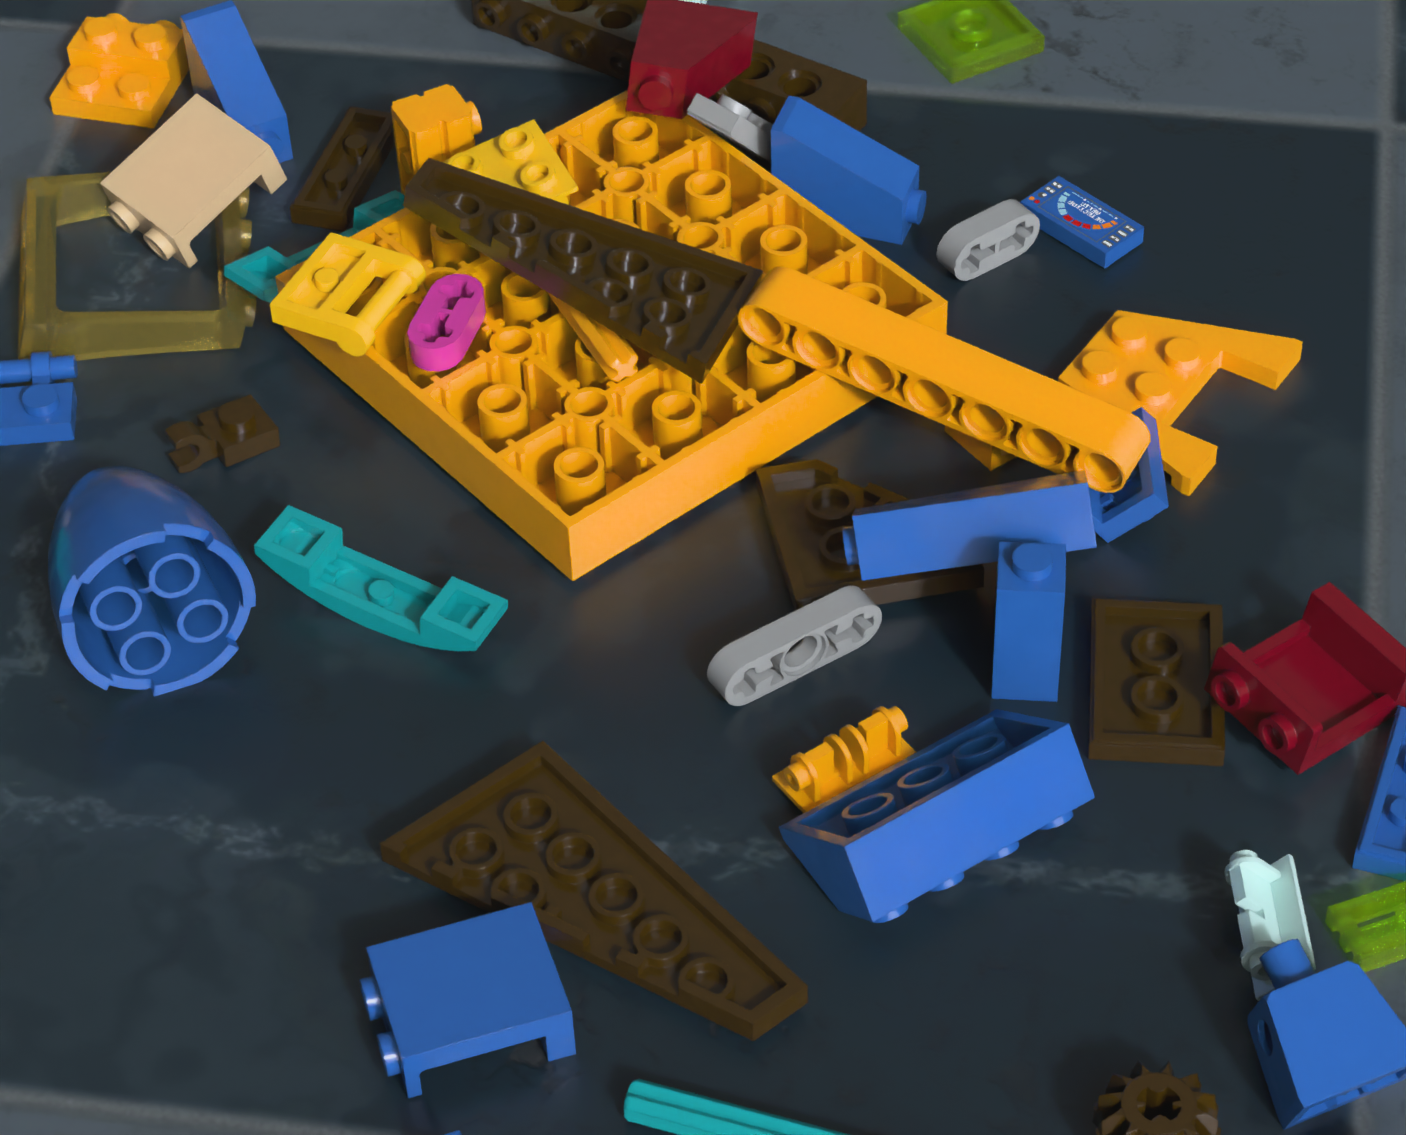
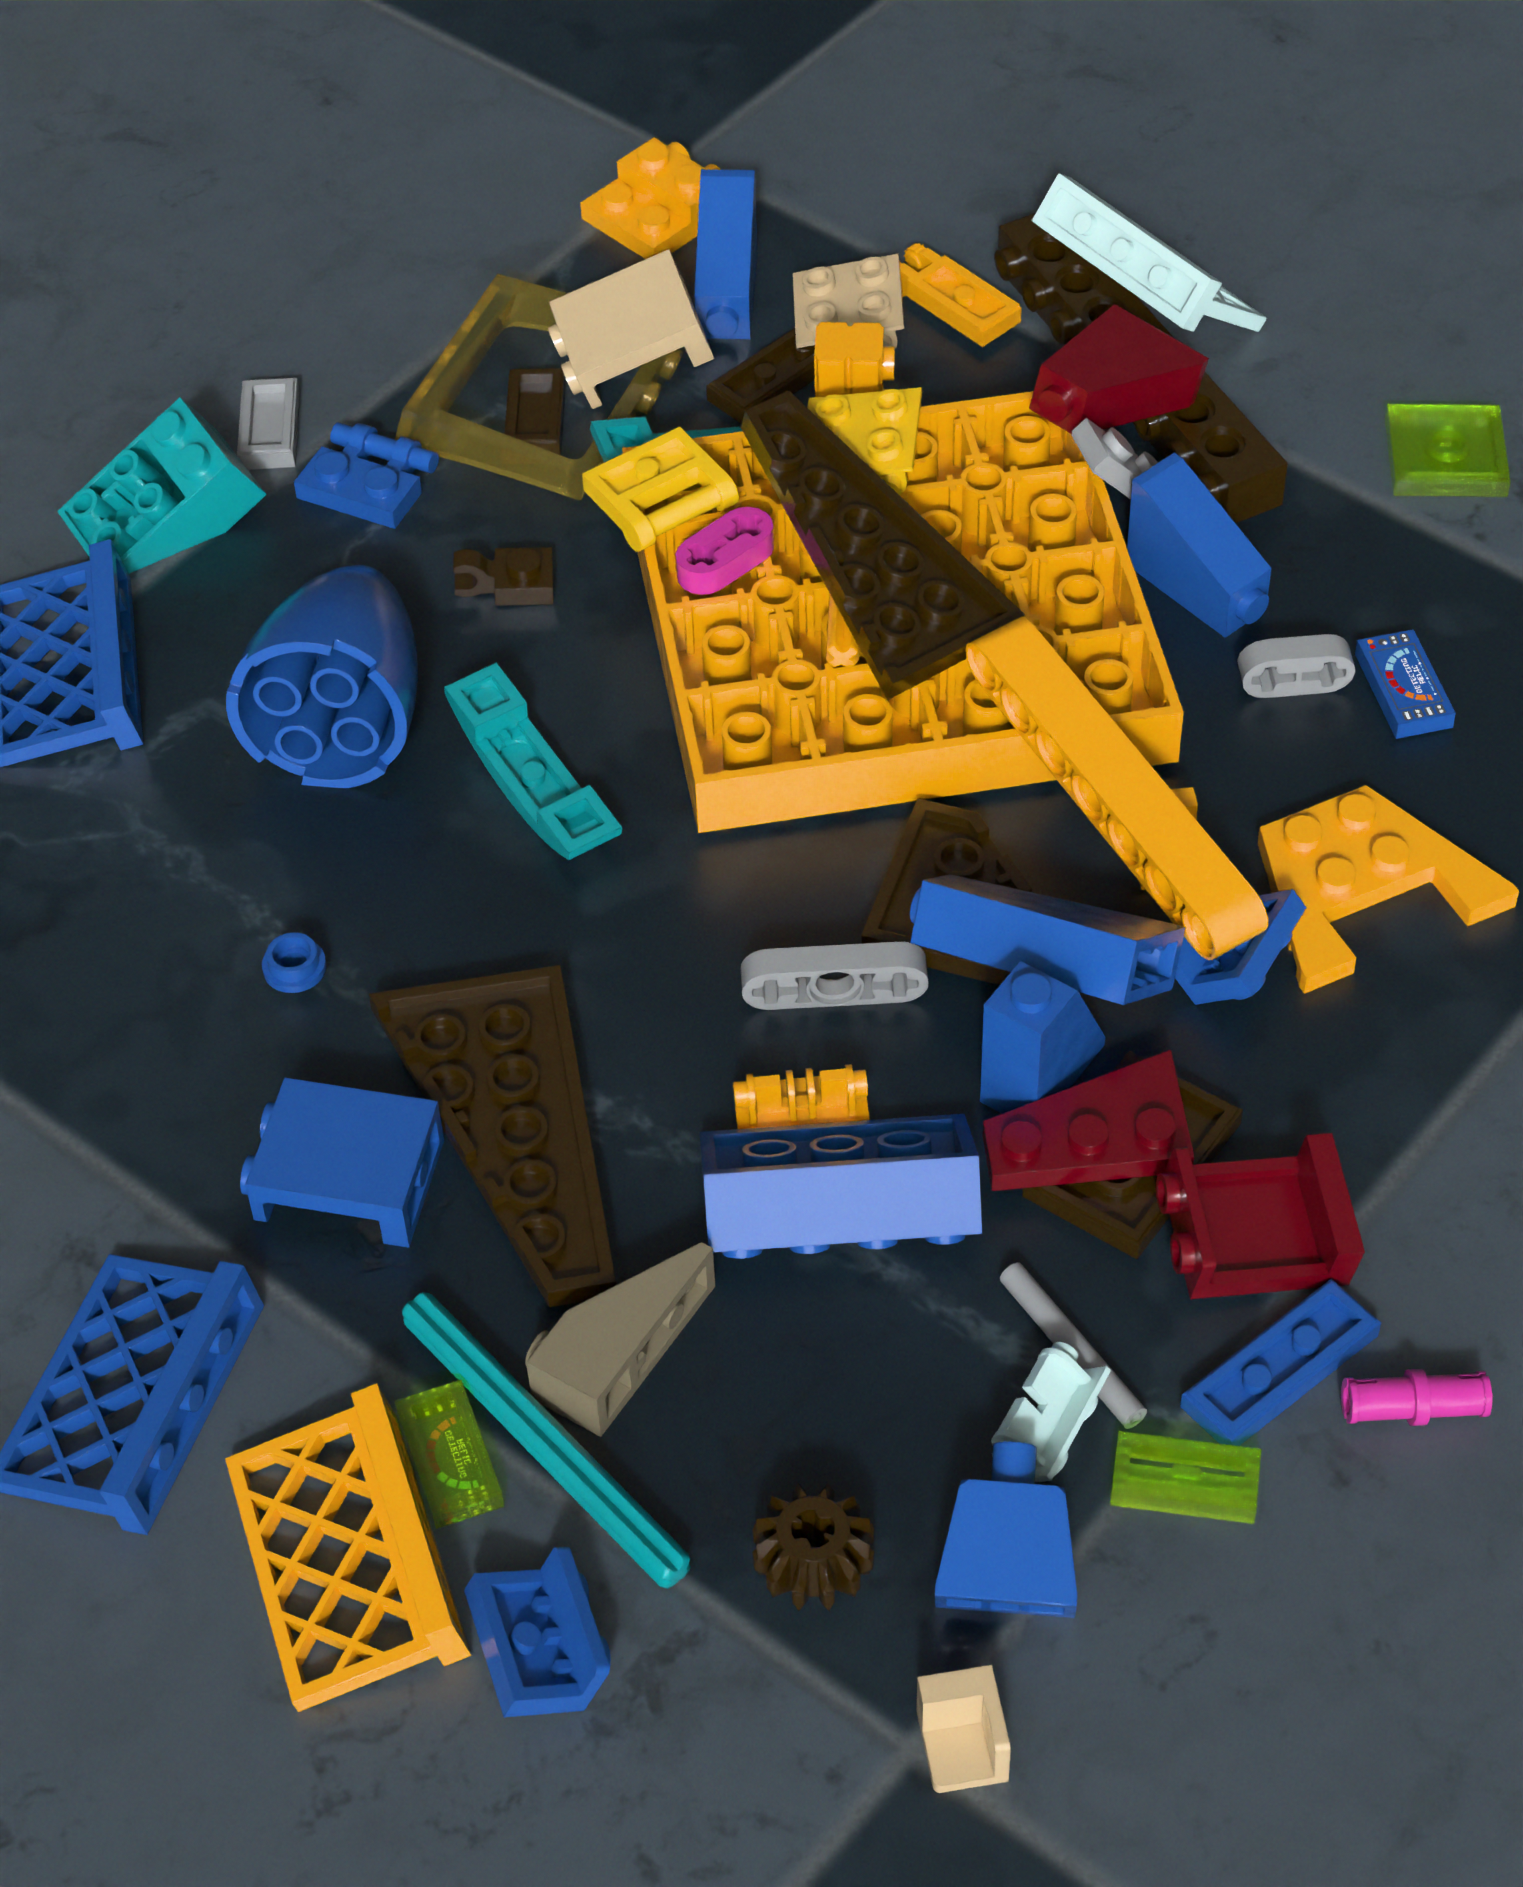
camera: 30 degrees right, 5 degrees up
none -> blue plate [262,933,327,993]
none -> dark brown tile [503,368,566,459]
none -> dark tan slope [525,1242,715,1437]
none -> tan hinge [793,254,905,348]
none -> light orange hinge [899,243,1022,347]
none -> dark red wing [982,1050,1194,1191]
none -> light grey piece [1000,1262,1147,1429]

